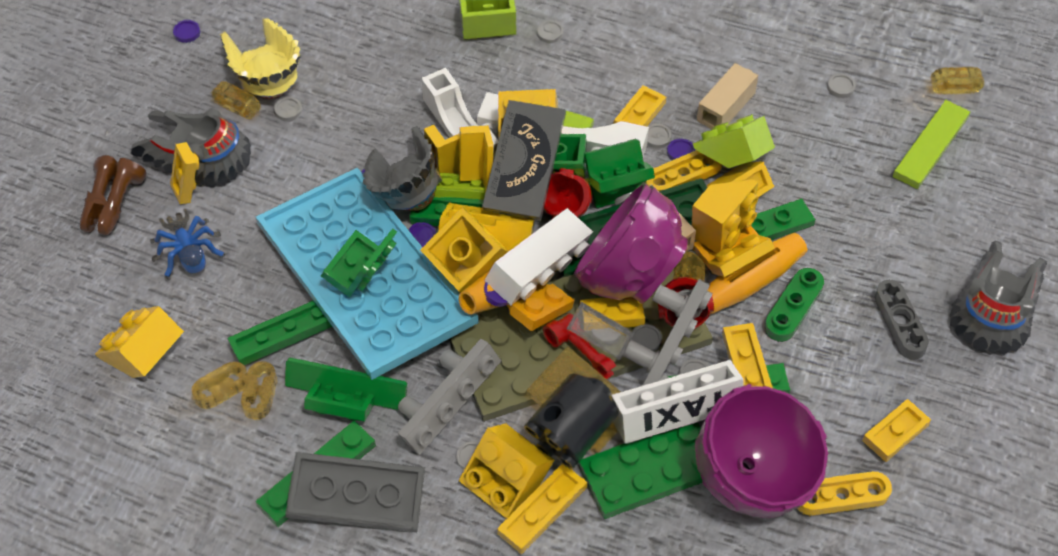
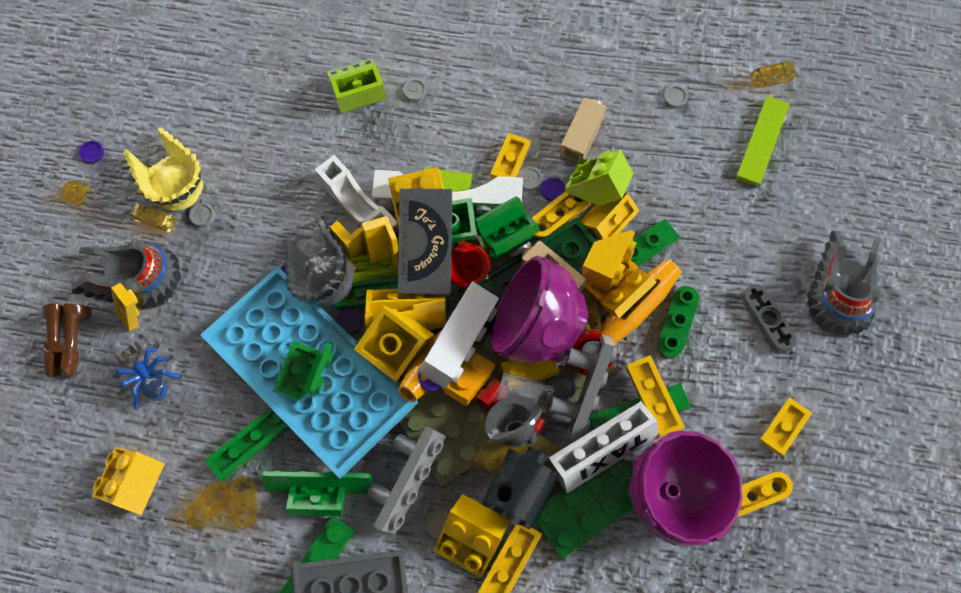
camera: 10 degrees left, 15 degrees up
none -> clear yellow plate [61,180,90,206]
none -> dark grey helmet [485,395,541,448]

